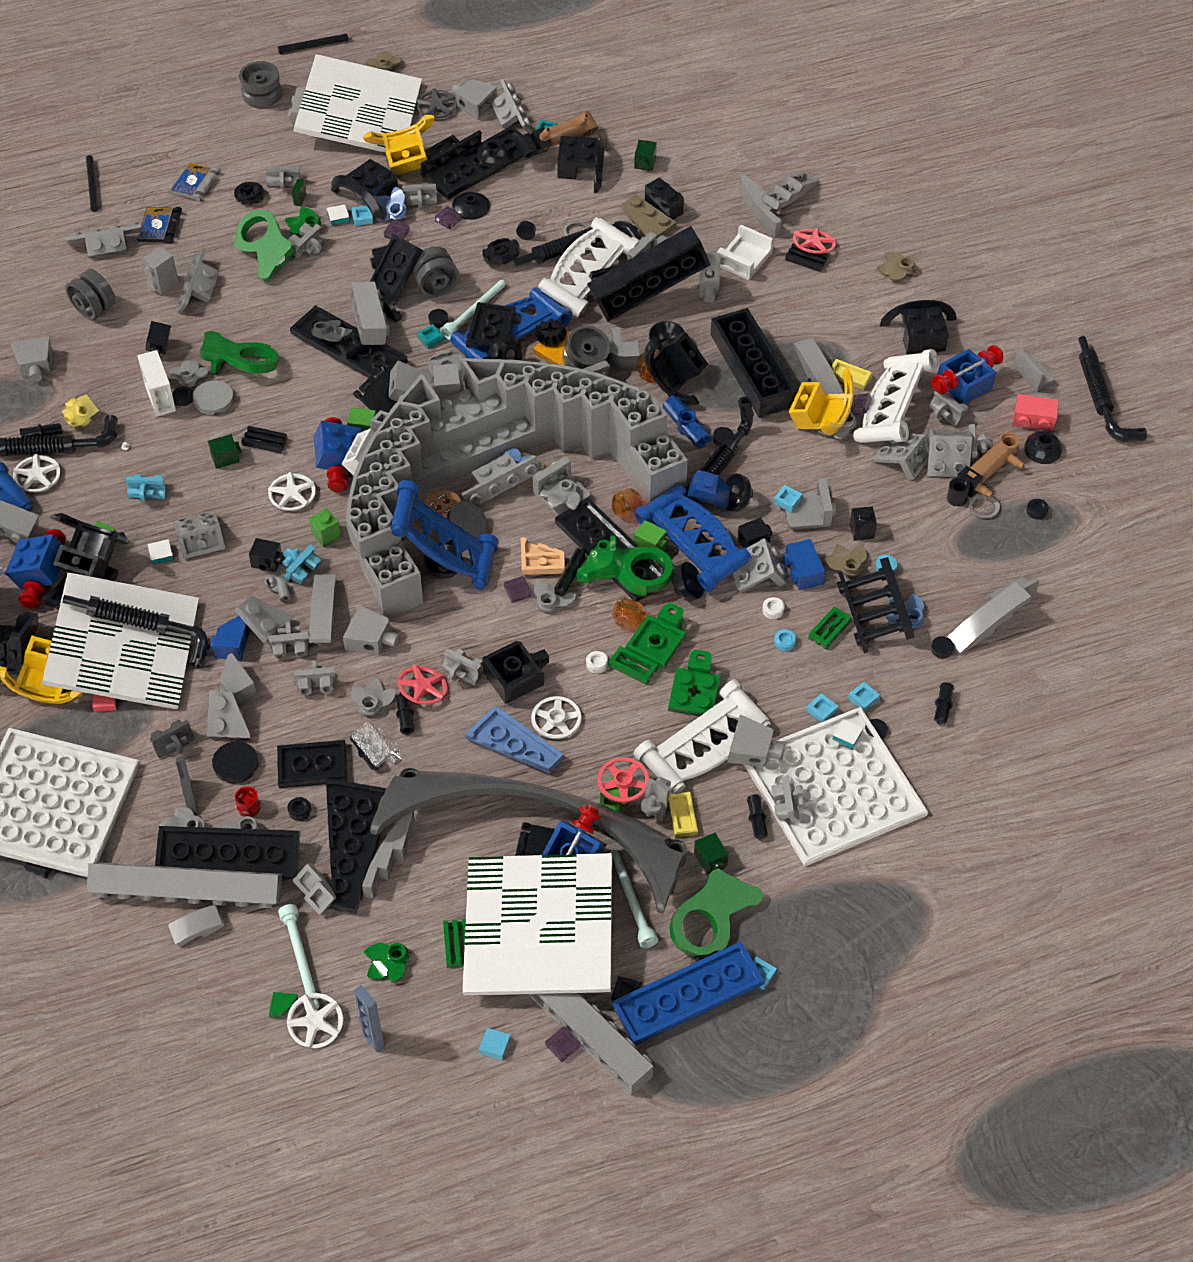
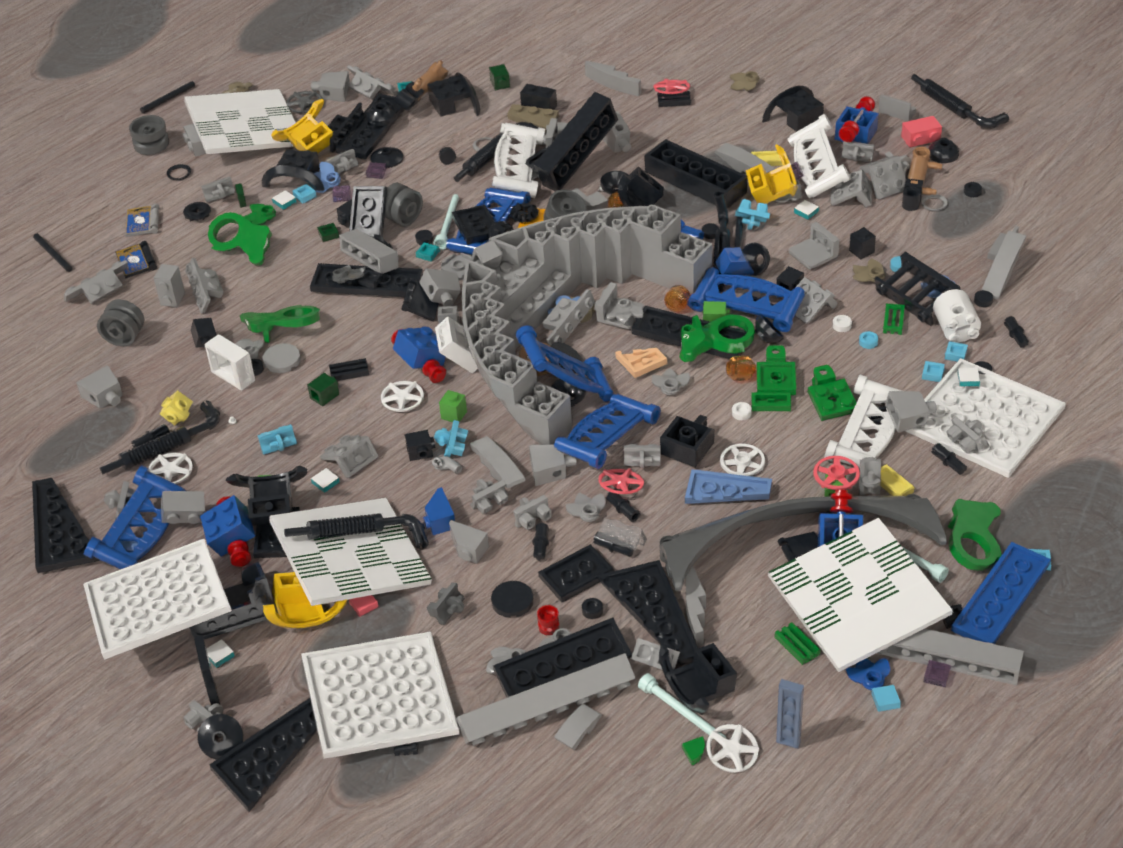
camera: 25 degrees left, 10 degrees down
dark grey tile [175,757,198,815] -> none
light grey wing [207,691,252,738] -> none
light grey wing [234,595,294,643] -> none
light grey hips [288,223,322,259] -> none
bright green brick [347,408,376,432] -> none
green plate [364,942,409,983] -> none
black tile [482,238,521,265] -> none
clear purple tile [504,576,532,603] -> none
black axle [554,548,586,596] -> none
dark green brick [694,832,728,875] -> none
white panel [717,225,773,280] -> none
light grey slope [762,171,819,210] -> none
medium azure tile [773,485,802,512] -> none
blue brick [783,539,825,590] -> none
none -> black piece [166,164,191,180]
none -> dark green tile [317,222,339,242]
none -> black axle [532,523,549,561]
none -> blue piece [554,394,661,469]
none -> black piece [659,643,737,713]
none -> black bar [734,216,743,248]
none -> medium azure hips [735,199,770,230]
none -> white tile [794,200,819,220]
none -> blue plate [846,658,890,690]
none -> white cylinder [933,289,981,343]

